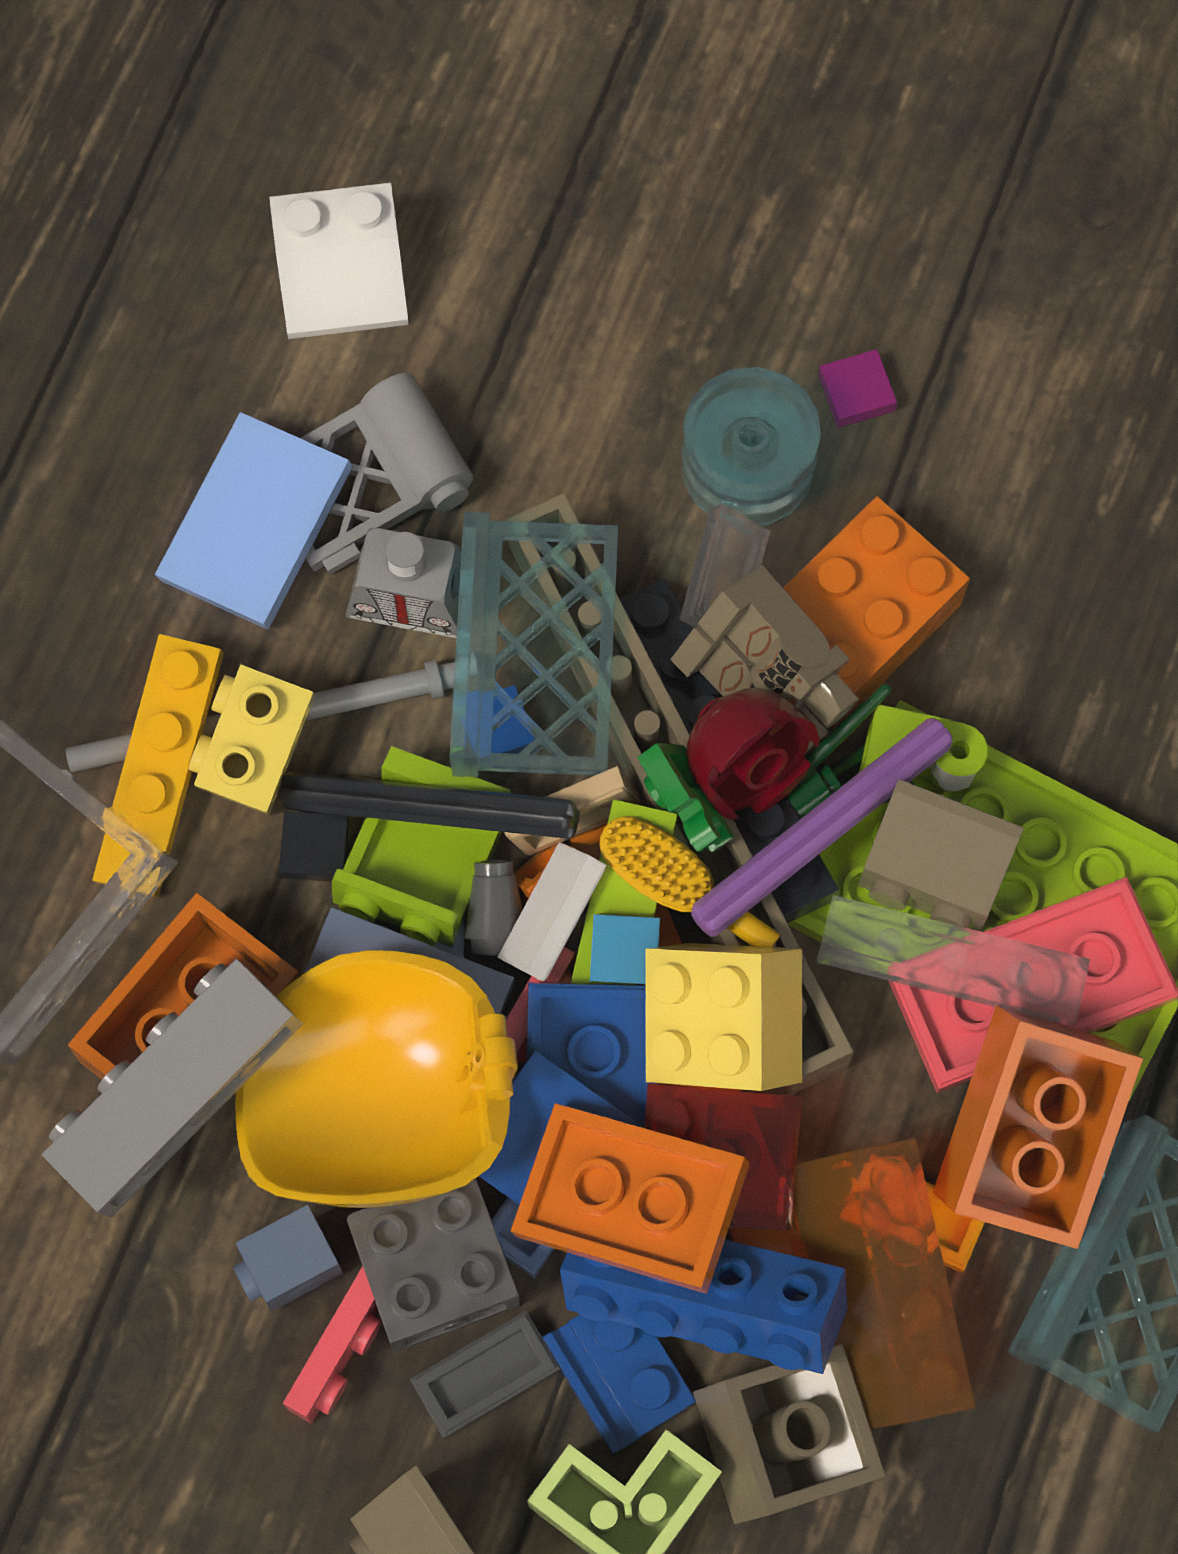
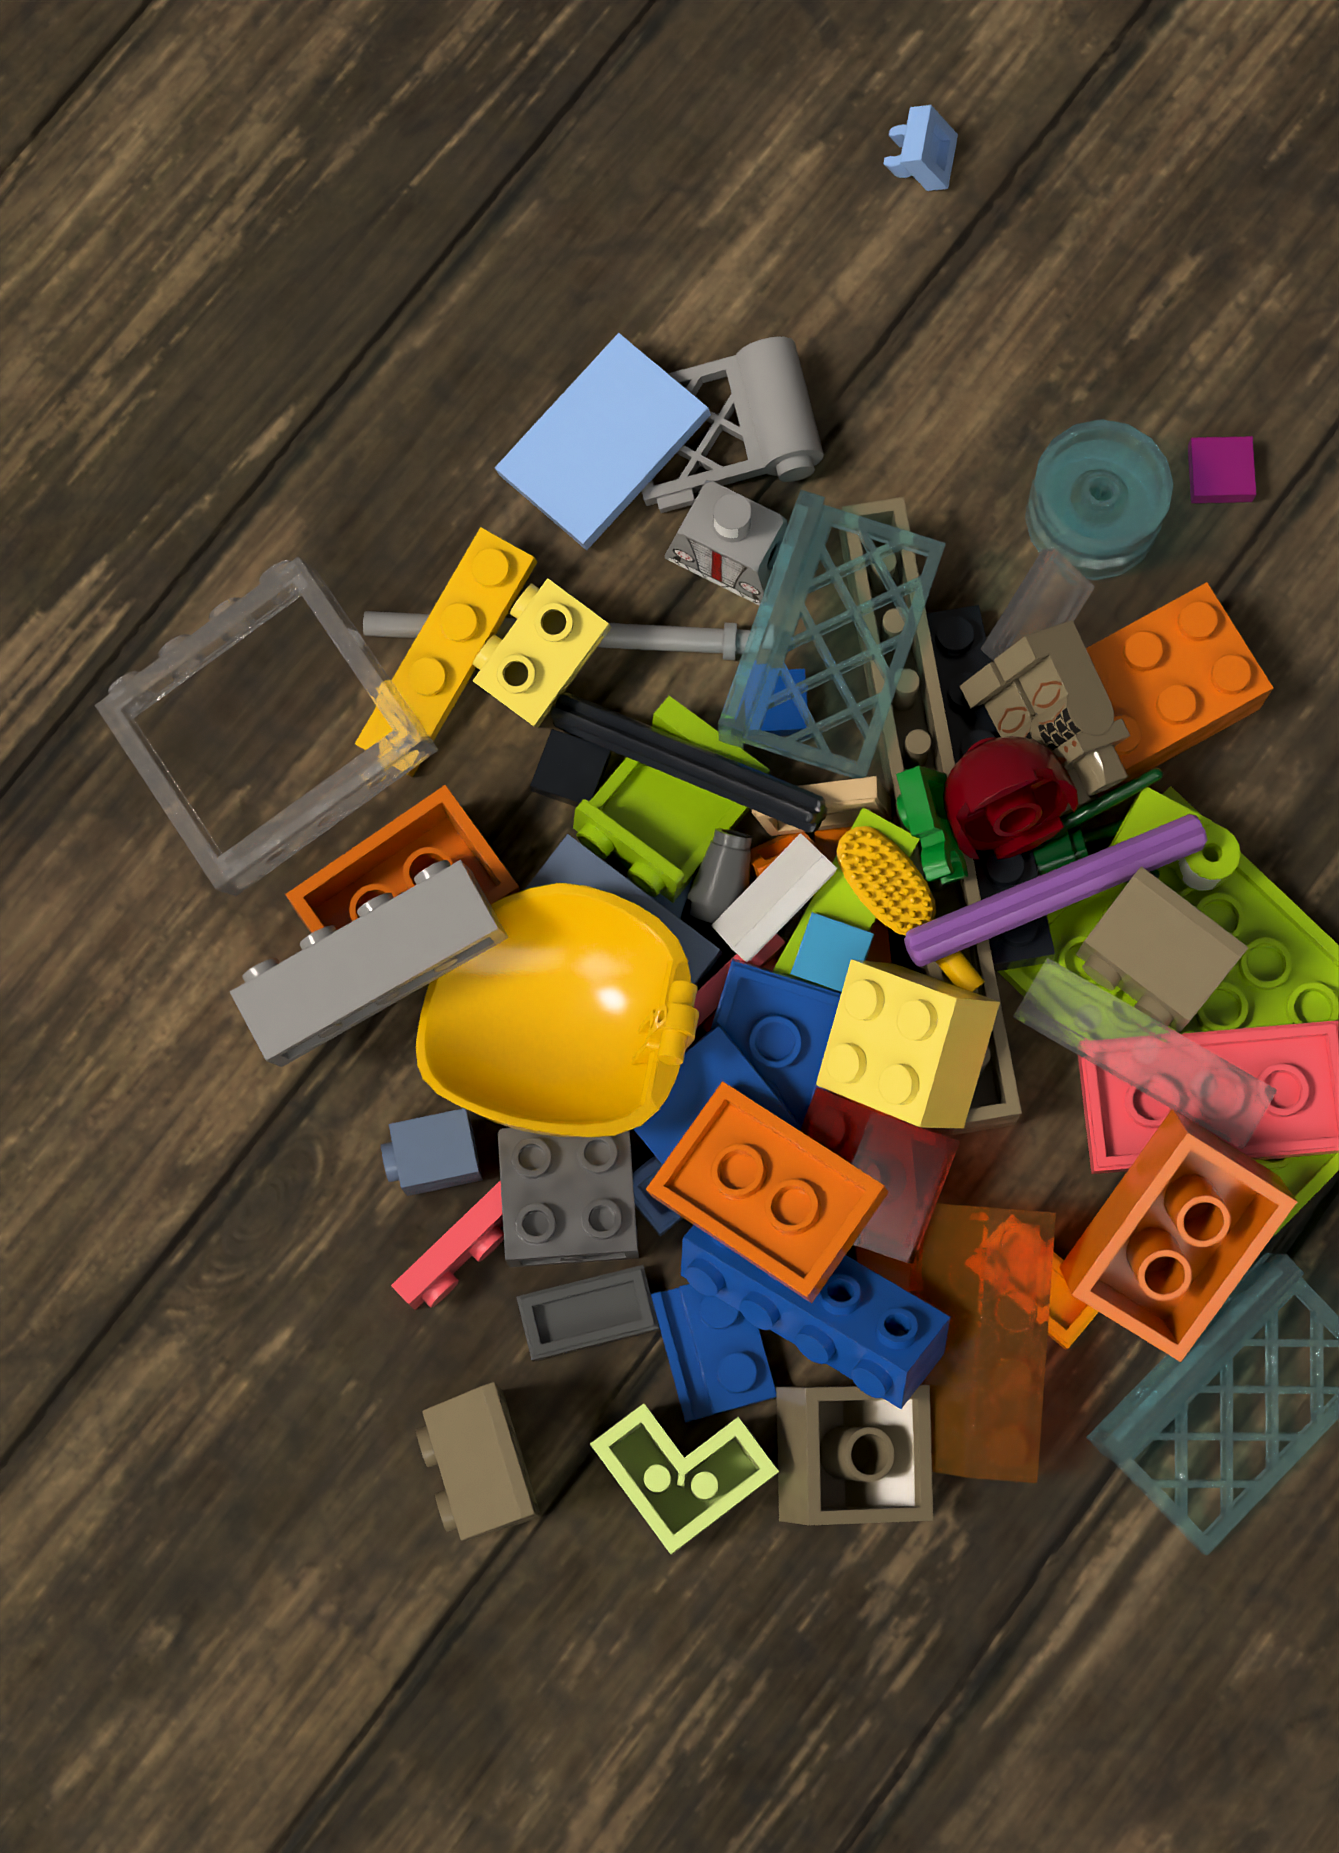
camera: 20 degrees right, 5 degrees up
white slope [269,183,409,339] -> none
none -> light blue tile [883,105,958,191]

